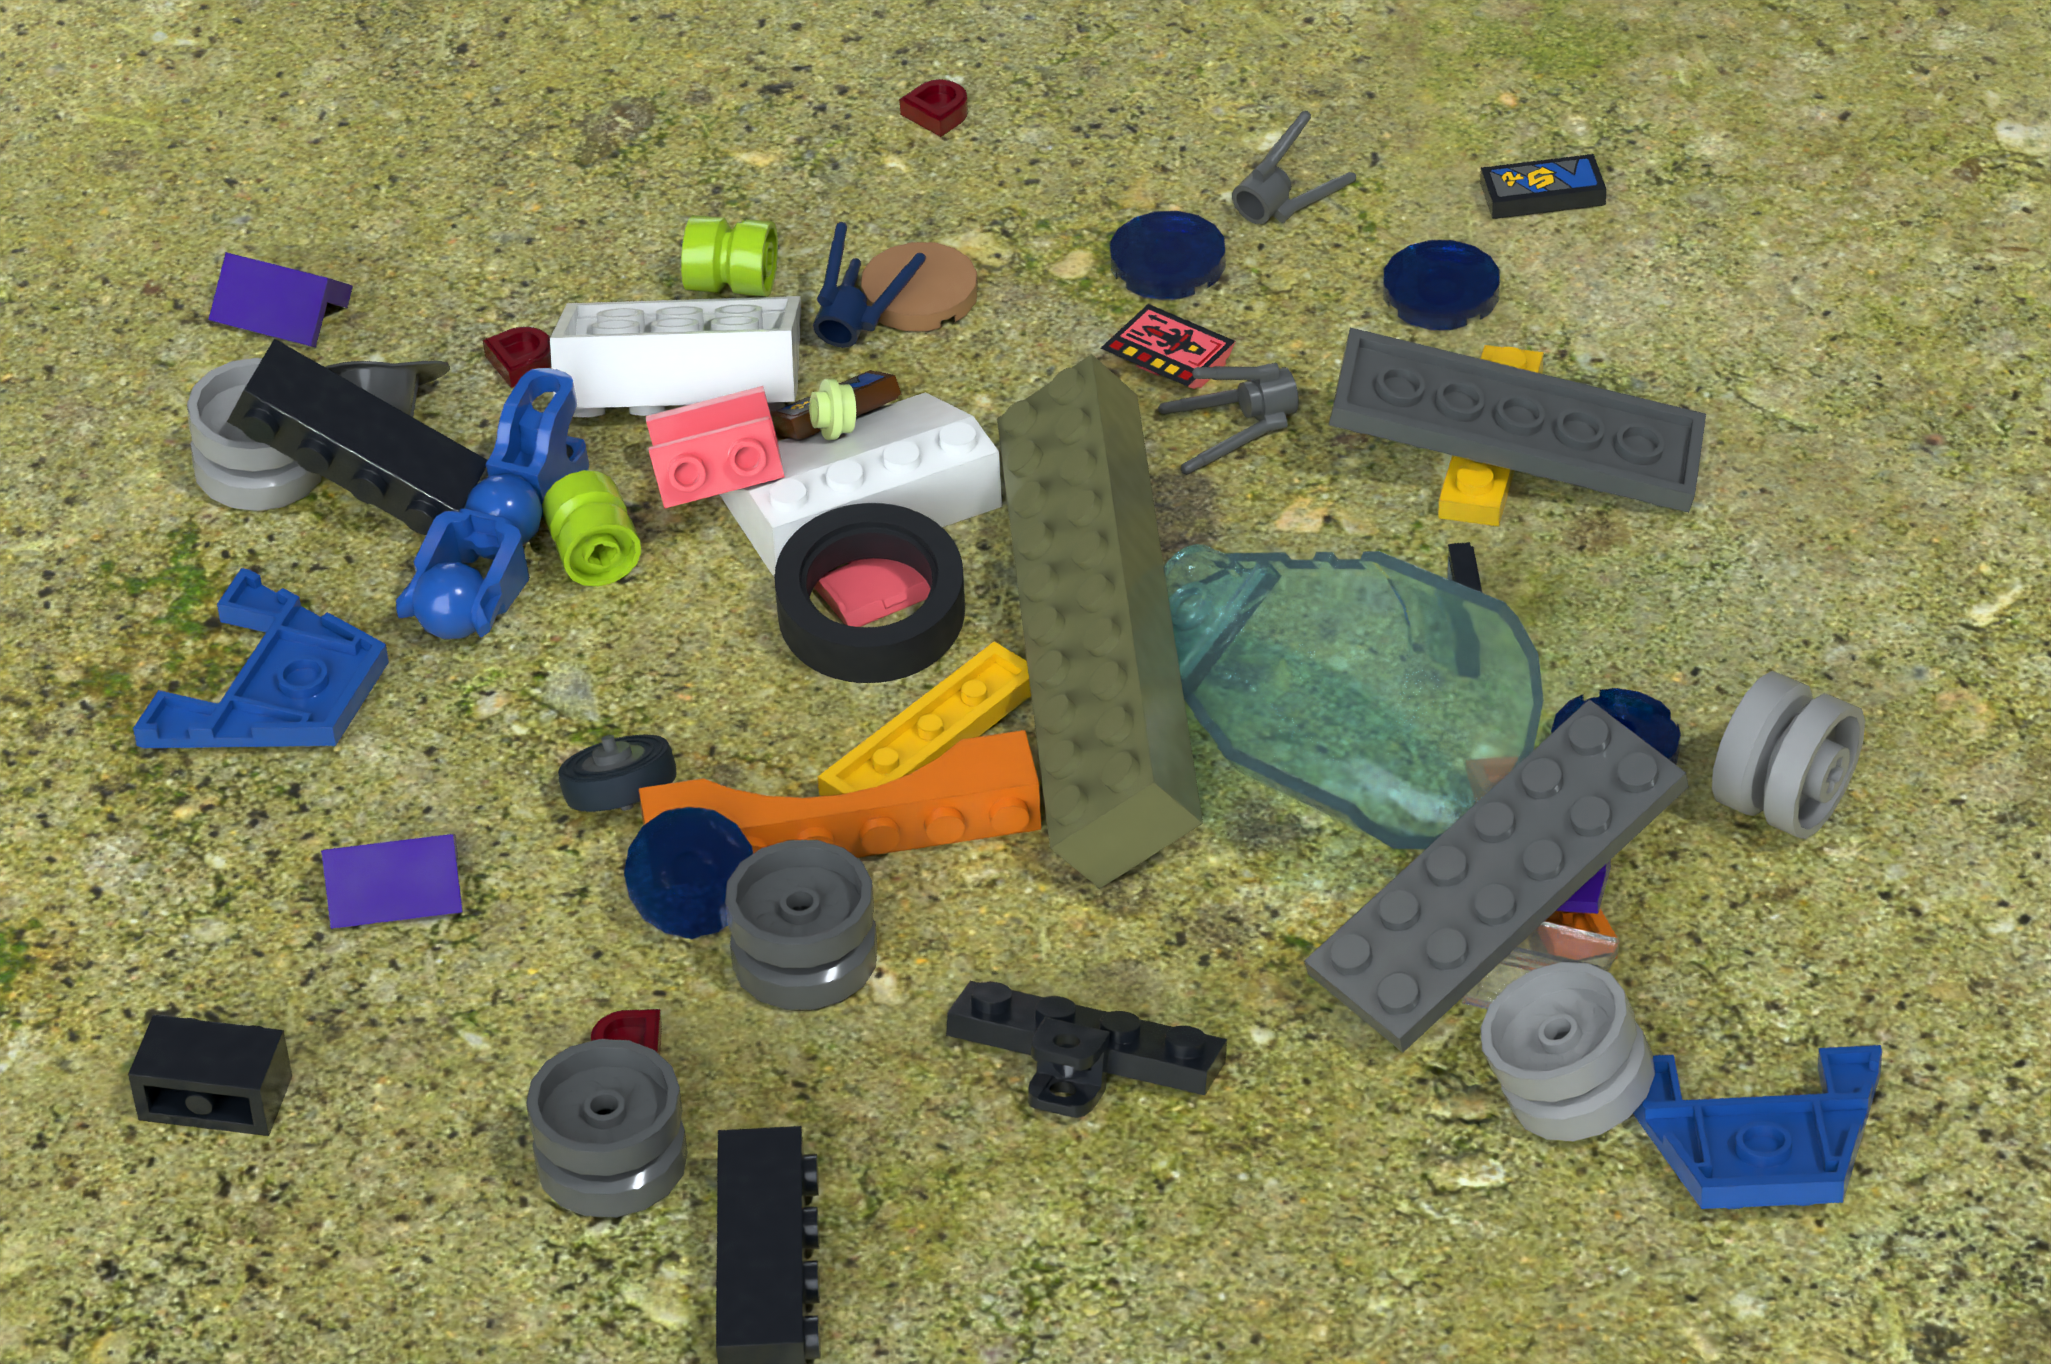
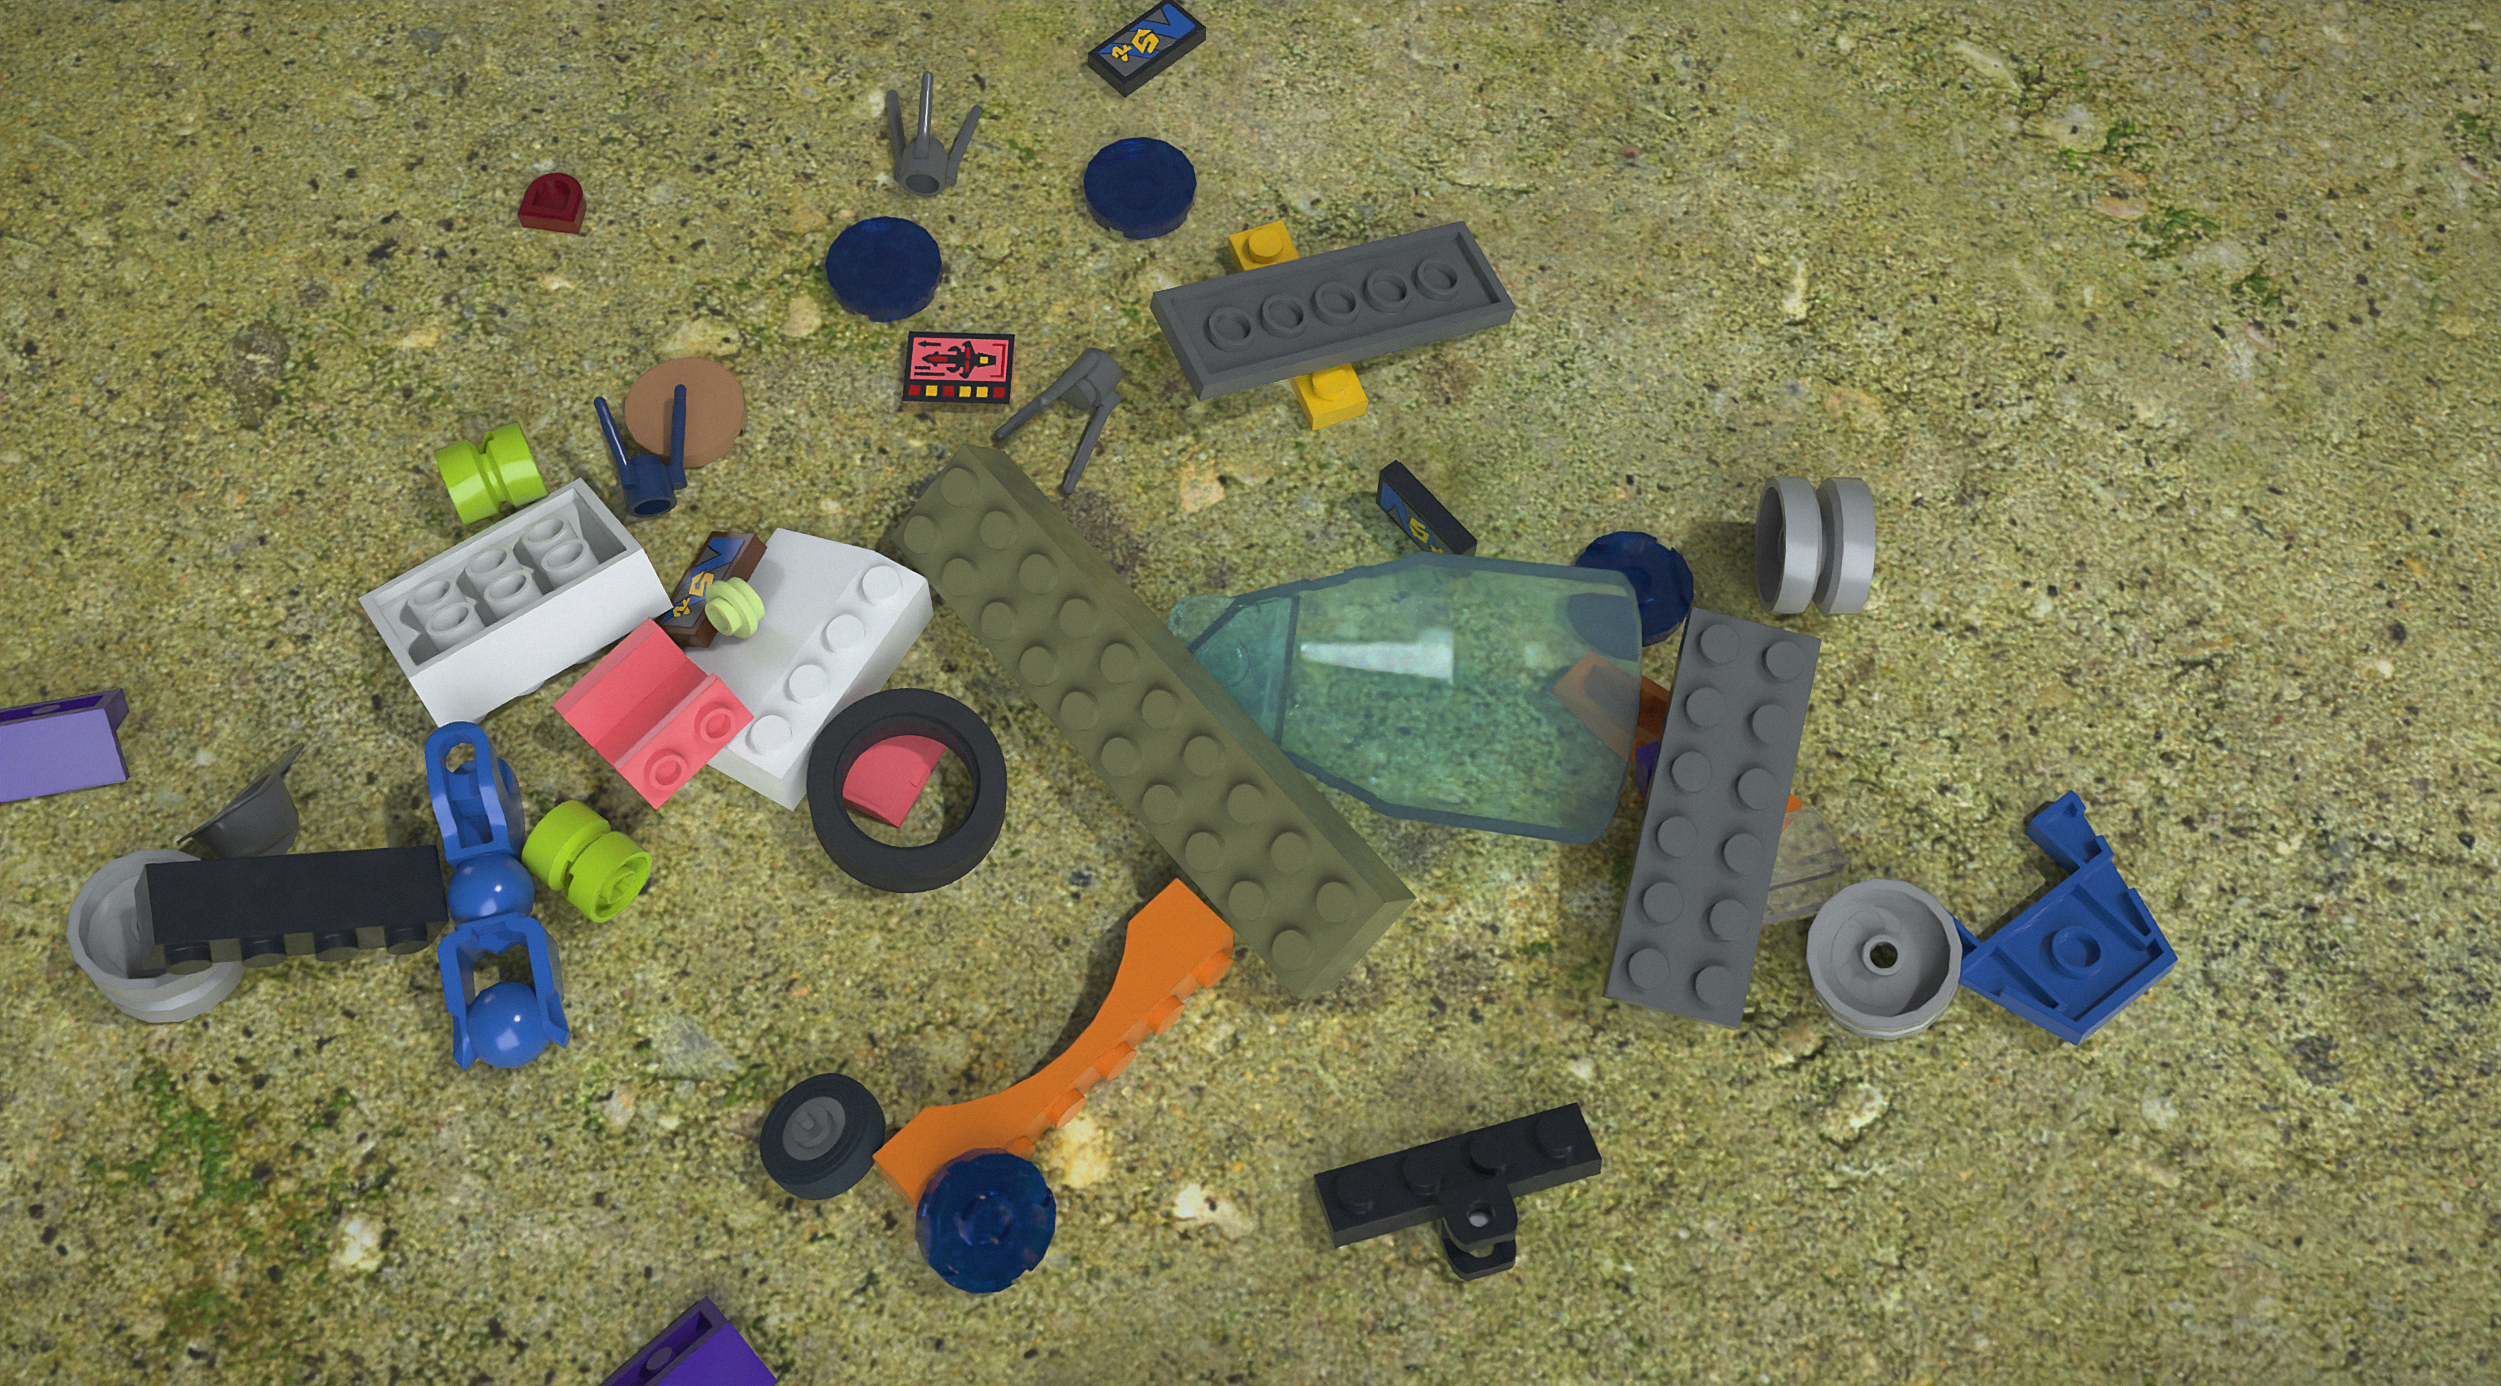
camera: 40 degrees left, 20 degrees up
blue wing [133,568,389,748] -> none
dark red tile [483,327,552,388] -> none
dark grey wheel [725,840,878,1010] -> none
yellow plate [817,641,1031,796] -> none

